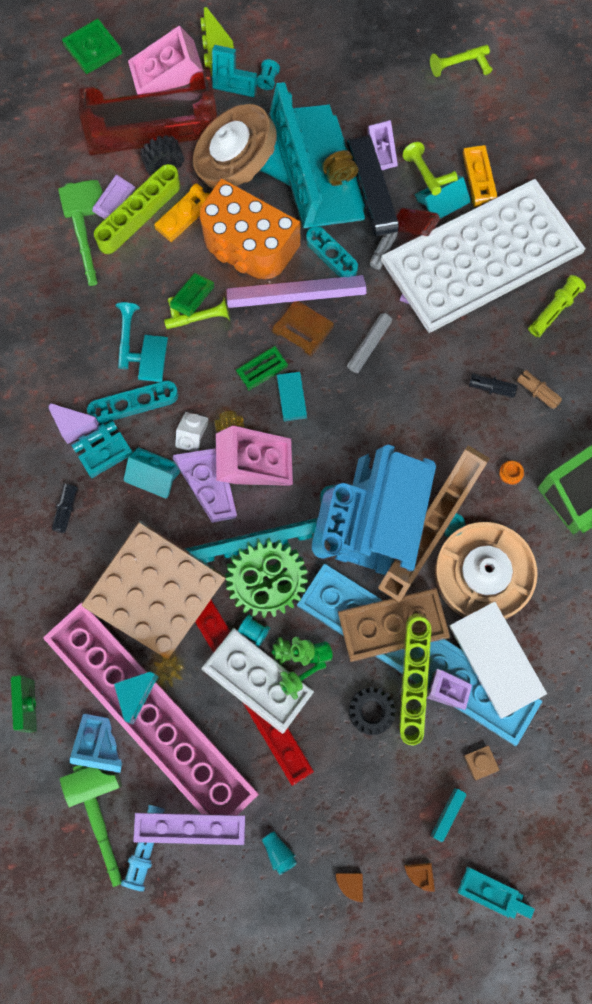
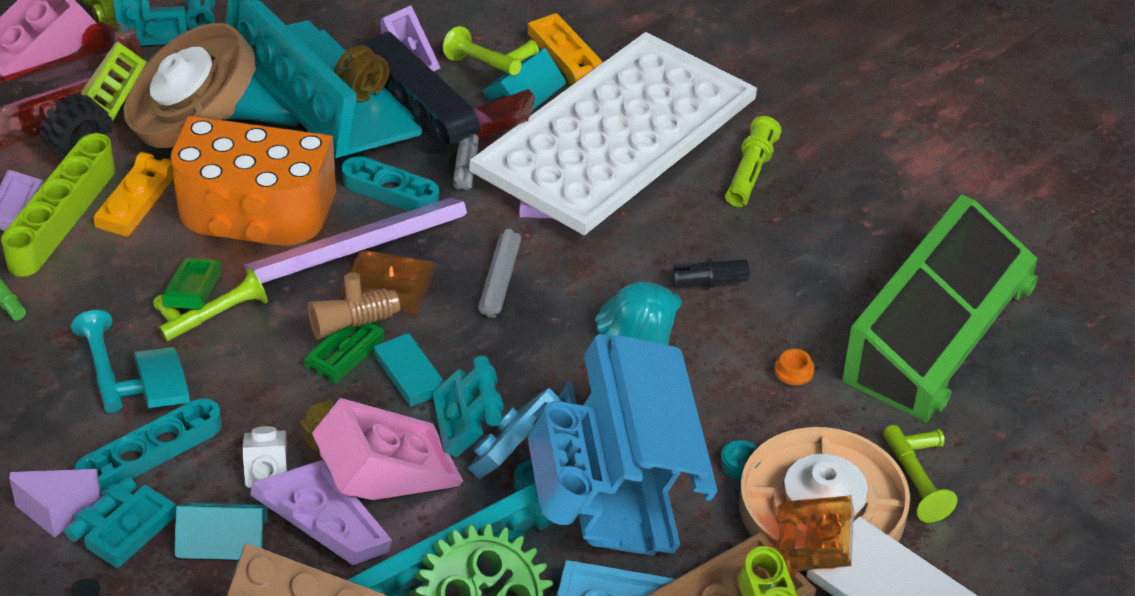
camera: 25 degrees left, 30 degrees down
medium nougat arch [378,445,490,602] -> none
medium nougat axle [517,370,562,409] -> none
none -> lime slope [81,42,147,121]
none -> medium nougat piece [308,273,400,340]
none -> teal plate [432,356,504,458]
none -> medium azure wing [468,388,561,479]
none -> teal hair [595,280,682,345]
none -> clear orange plate [776,495,854,577]
none -> lime piece [883,425,957,523]

